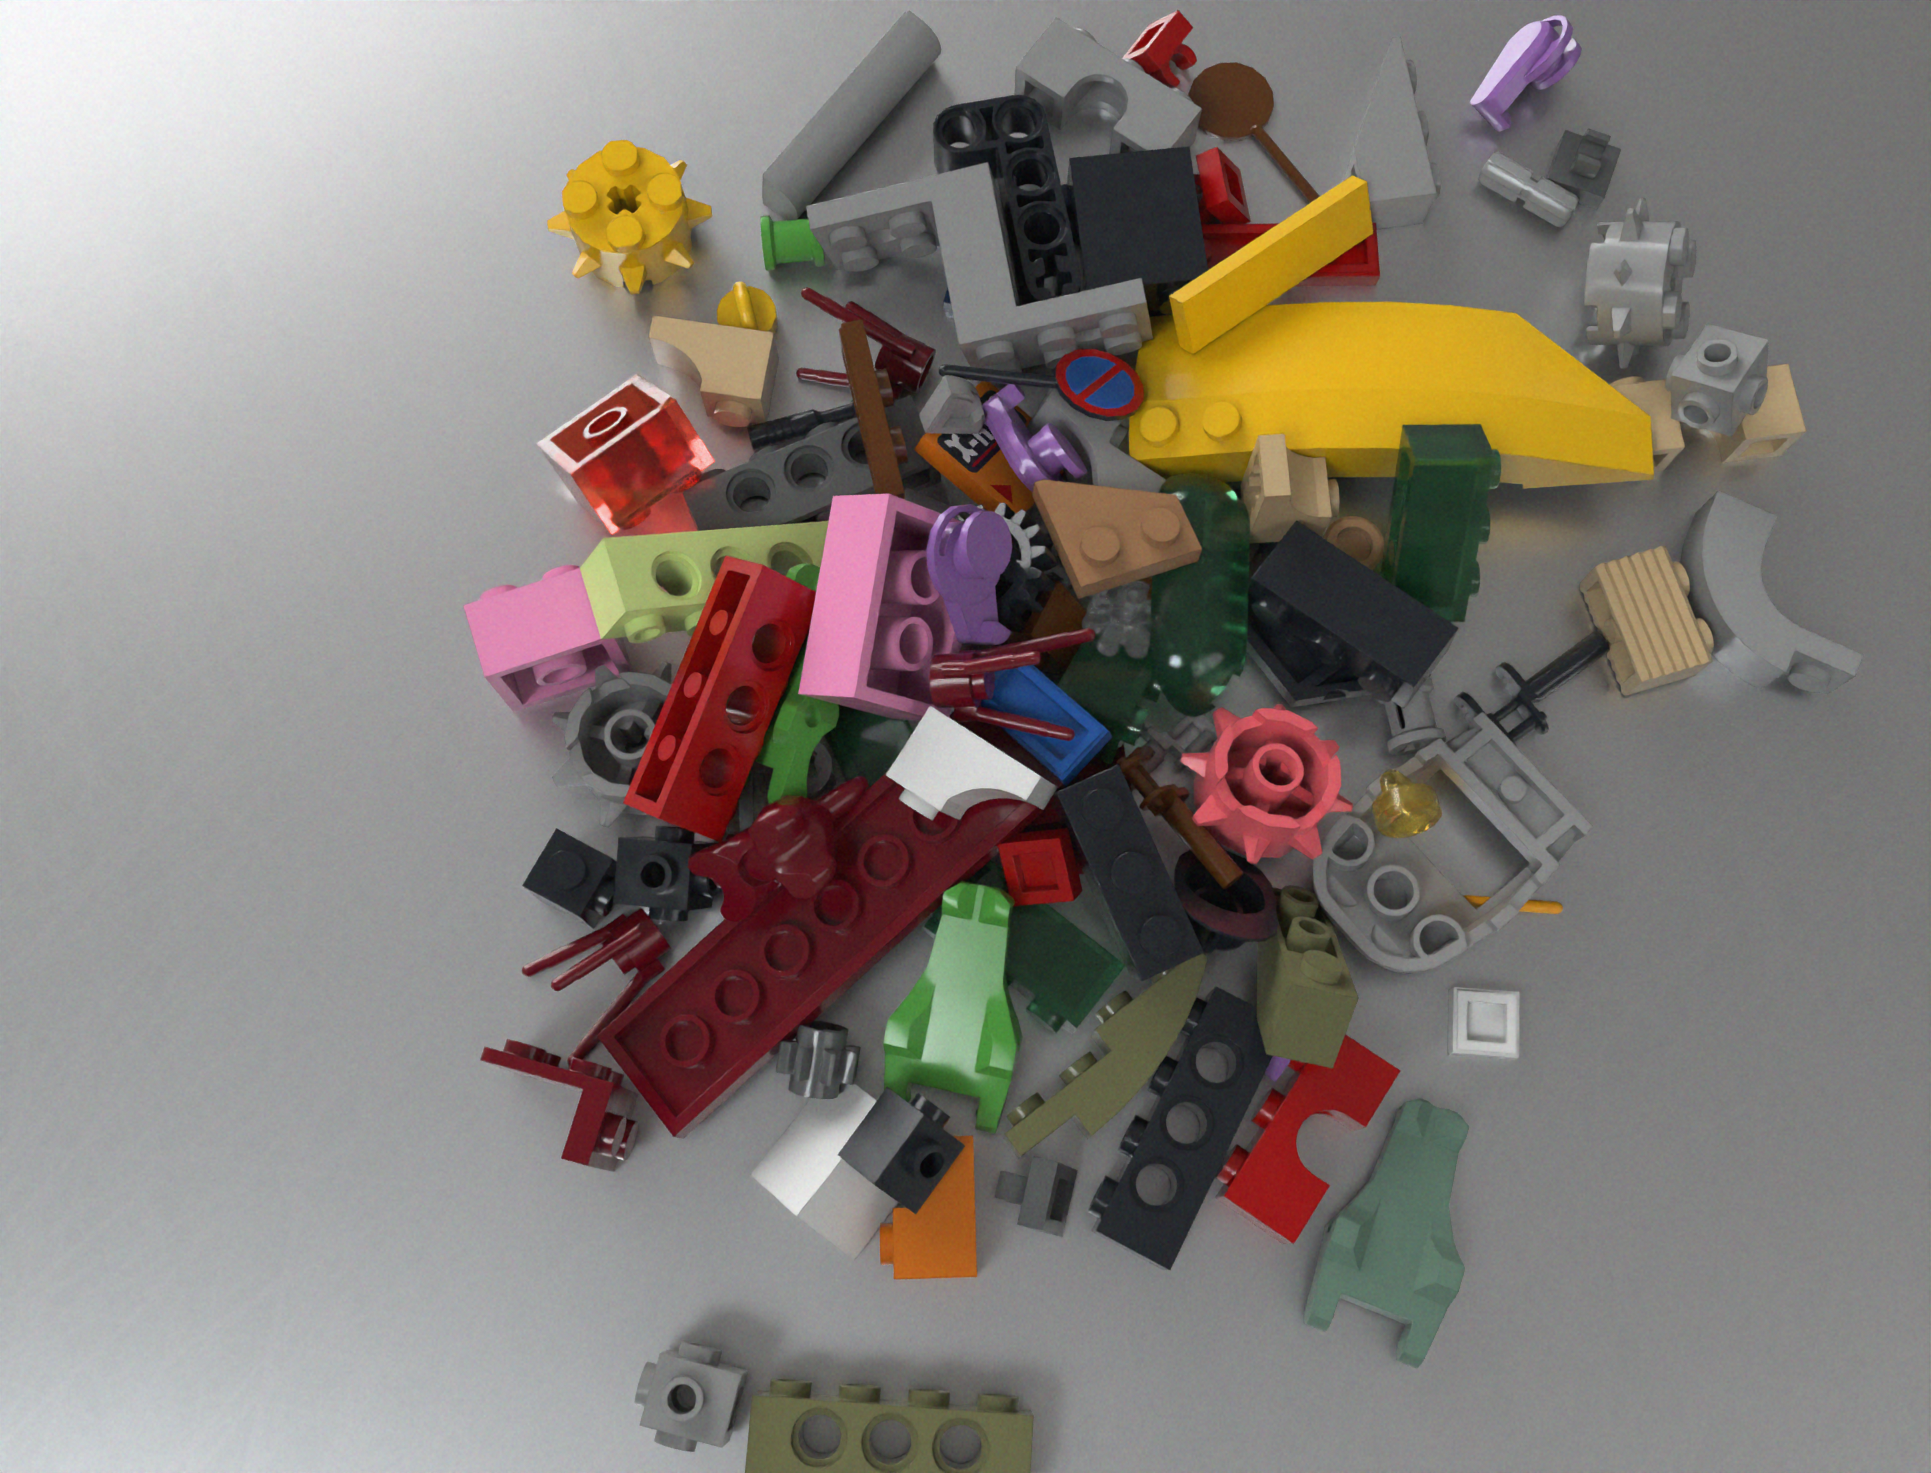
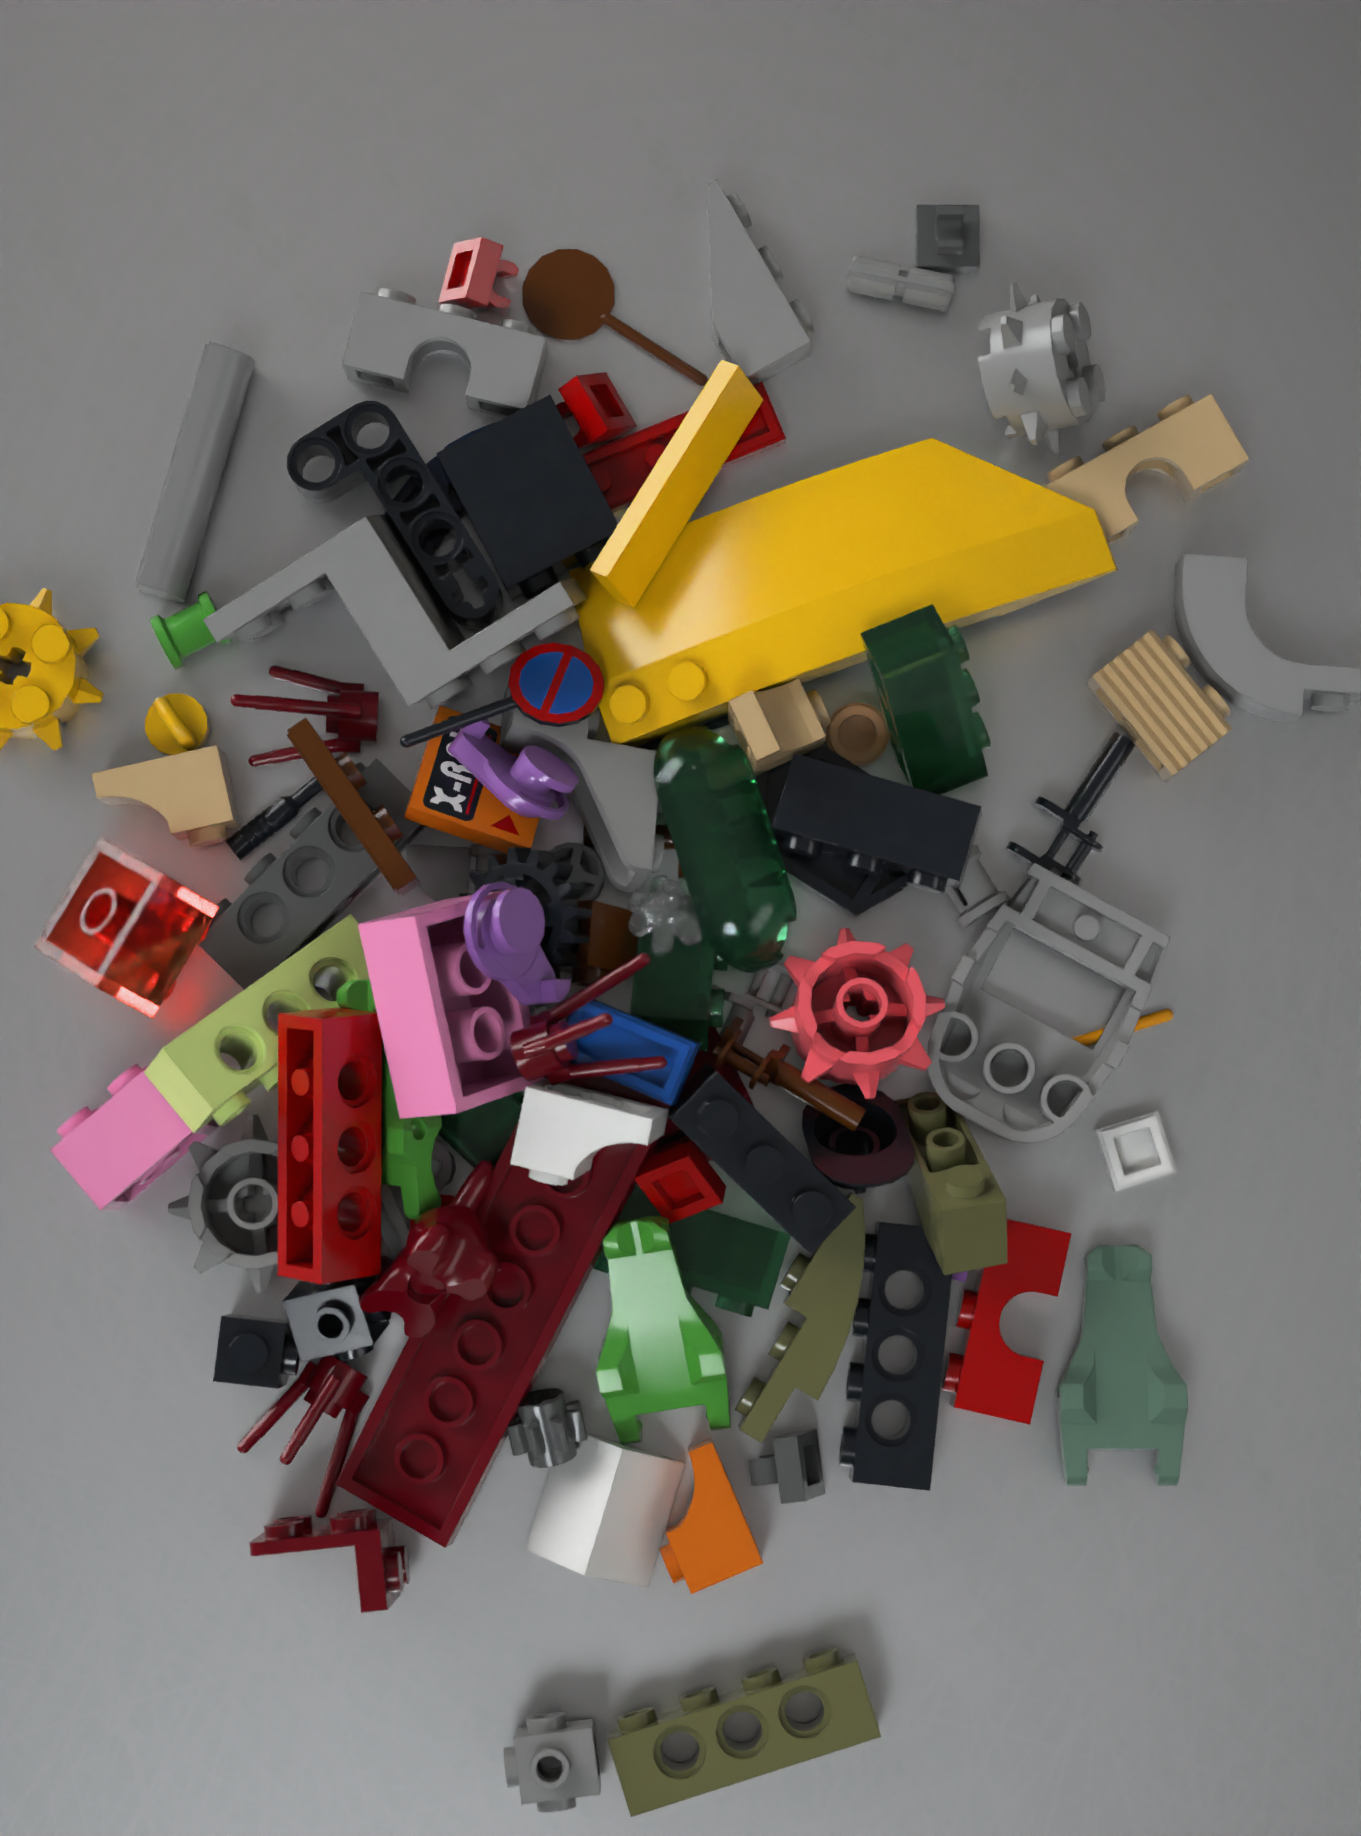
camera: 20 degrees left, 10 degrees up
black brick [838,1087,965,1214] -> none
light grey tile [919,375,985,434] -> none
medium nougat wing [1032,479,1202,599] -> none
clear yellow tile [1371,769,1442,838] -> none
medium lavender piece [1470,15,1582,132] -> none
light grey brick [1665,324,1769,437] -> none

